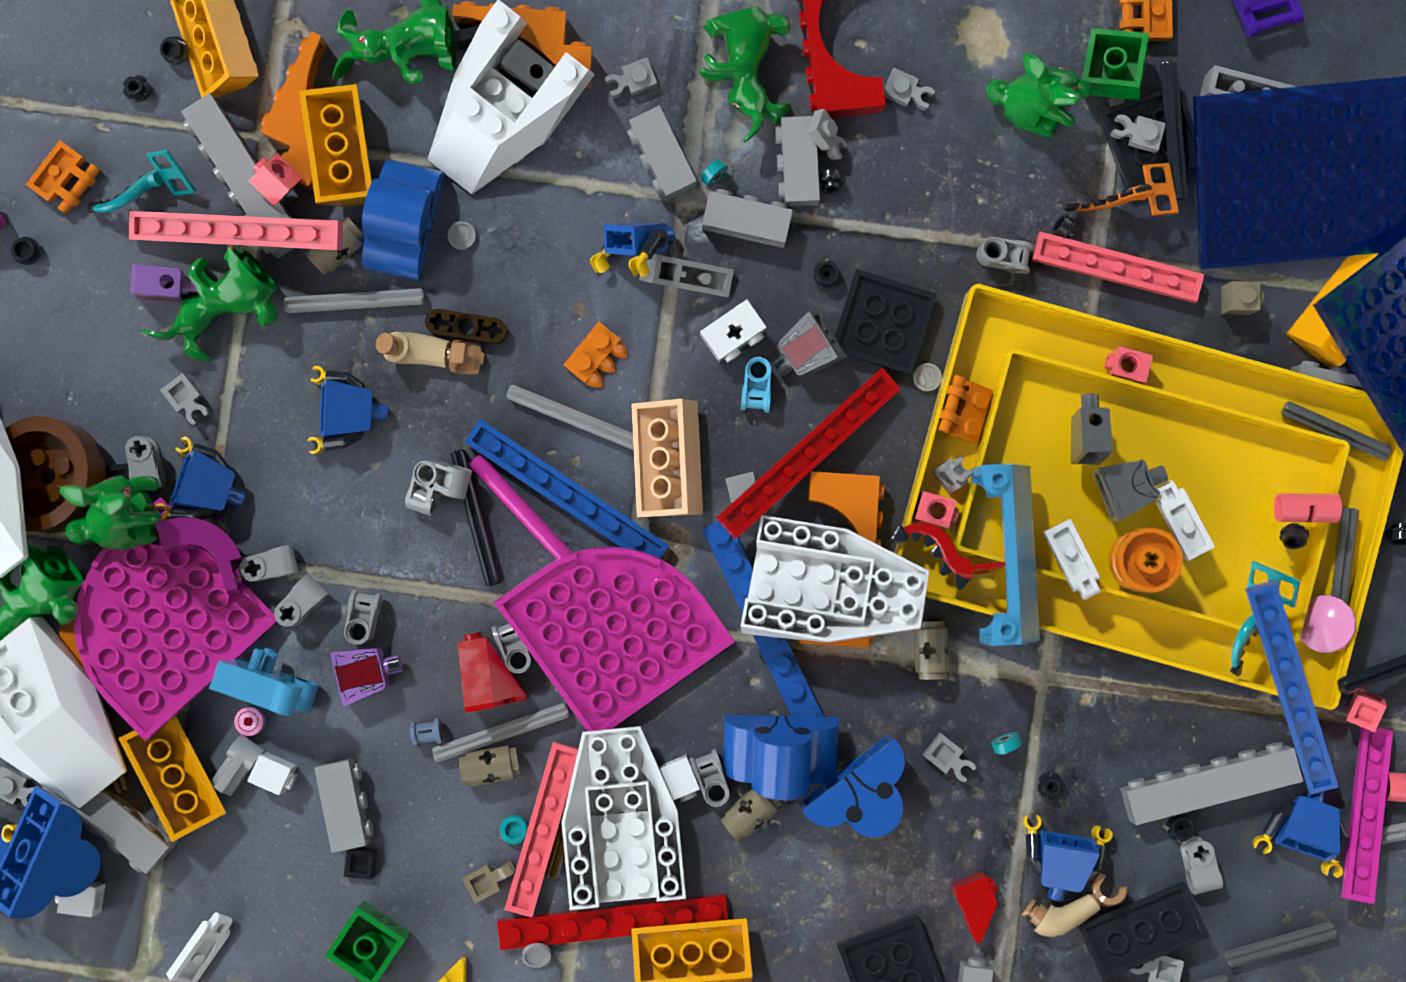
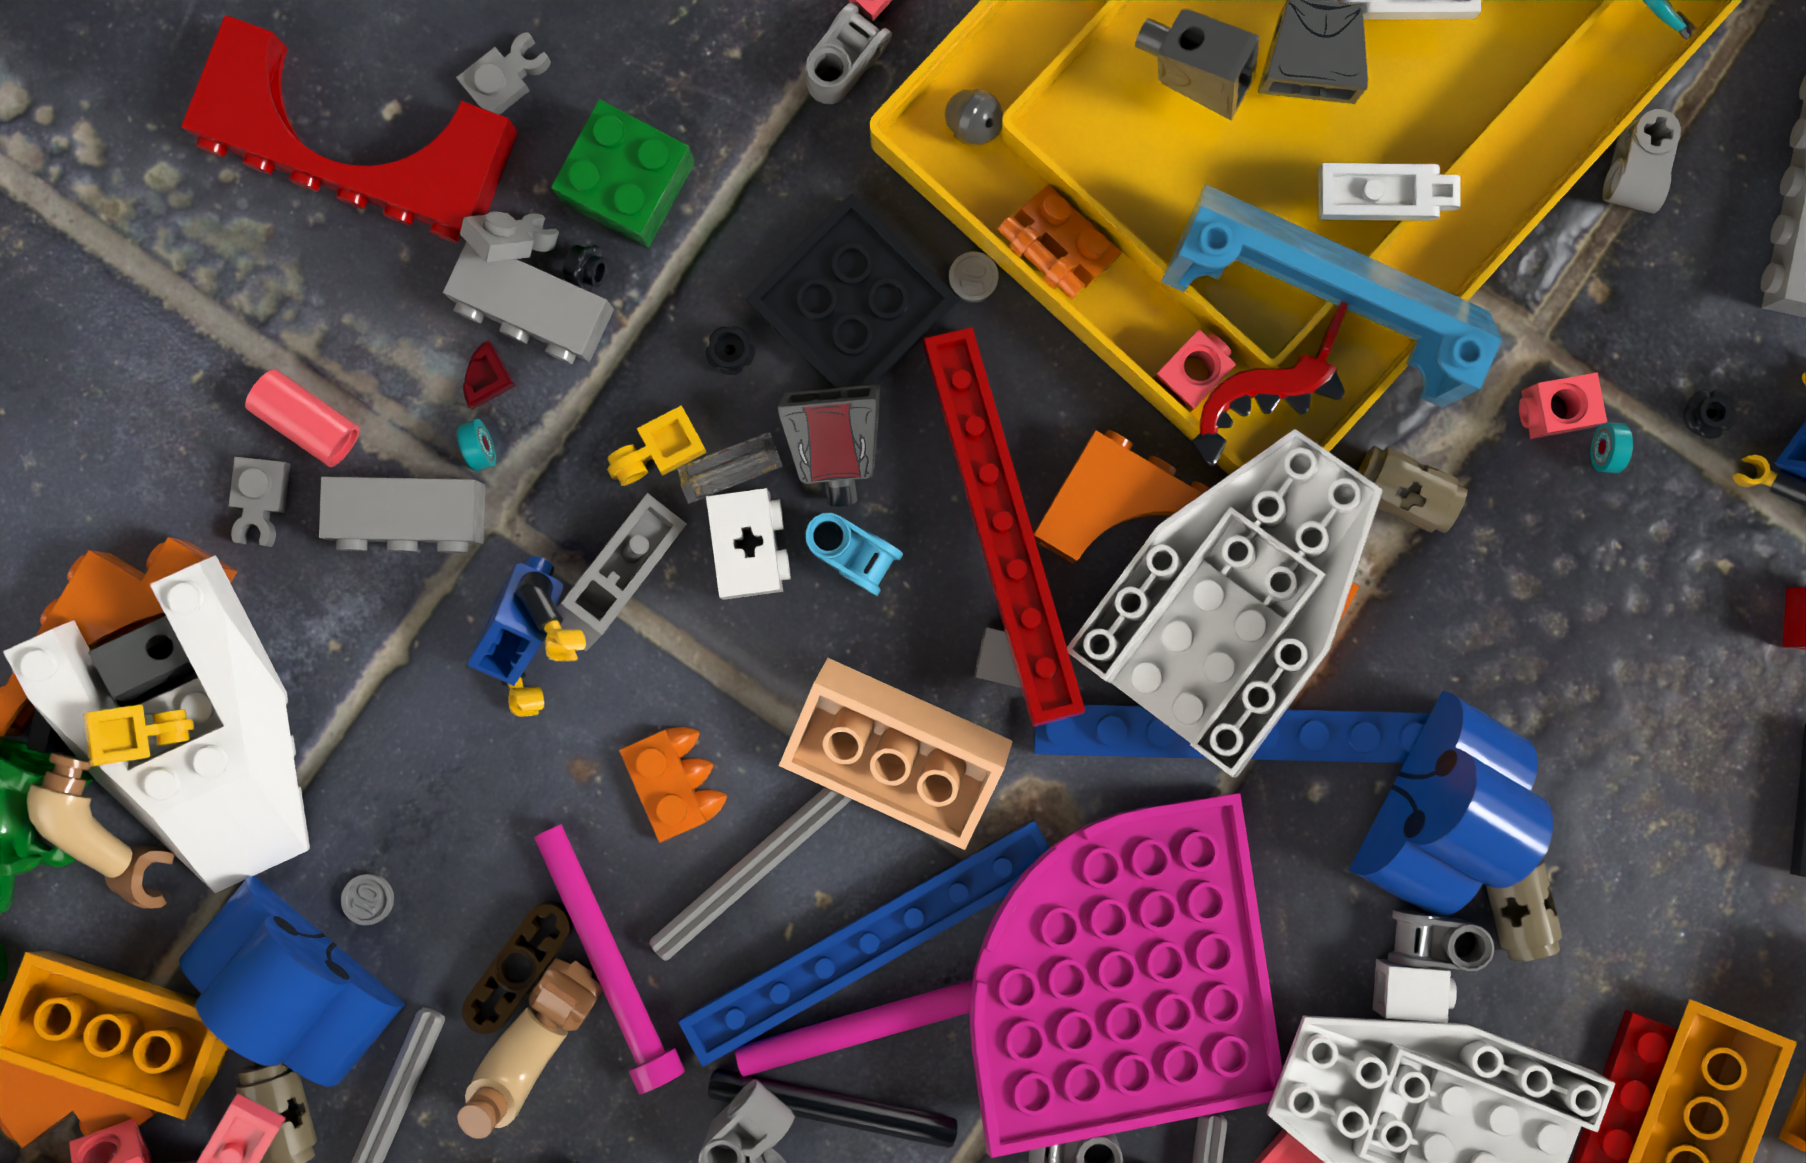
camera: 65 degrees left, 0 degrees up
green animal [699,6,791,143] -> none
light grey brick [702,189,793,248] -> none
blue brick [799,733,905,837] -> none
light grey plate [922,732,976,782] -> none
light grey plate [932,457,973,494] -> none
orange wheel [1109,528,1183,592] -> none
none -> piece [27,753,175,909]
none -> yellow plate [83,705,194,767]
none -> coral pin [245,369,360,467]
none -> dark red tile [463,340,516,410]
none -> dark pink piece [534,824,685,1095]
none -> green brick [551,99,695,249]
none -> yellow plate [607,405,706,486]
none -> clear tile [677,432,783,504]
none -> dark grey piece [945,89,1003,145]
none -> coral brick [1519,372,1607,439]
none -> light grey piece [1602,109,1681,213]

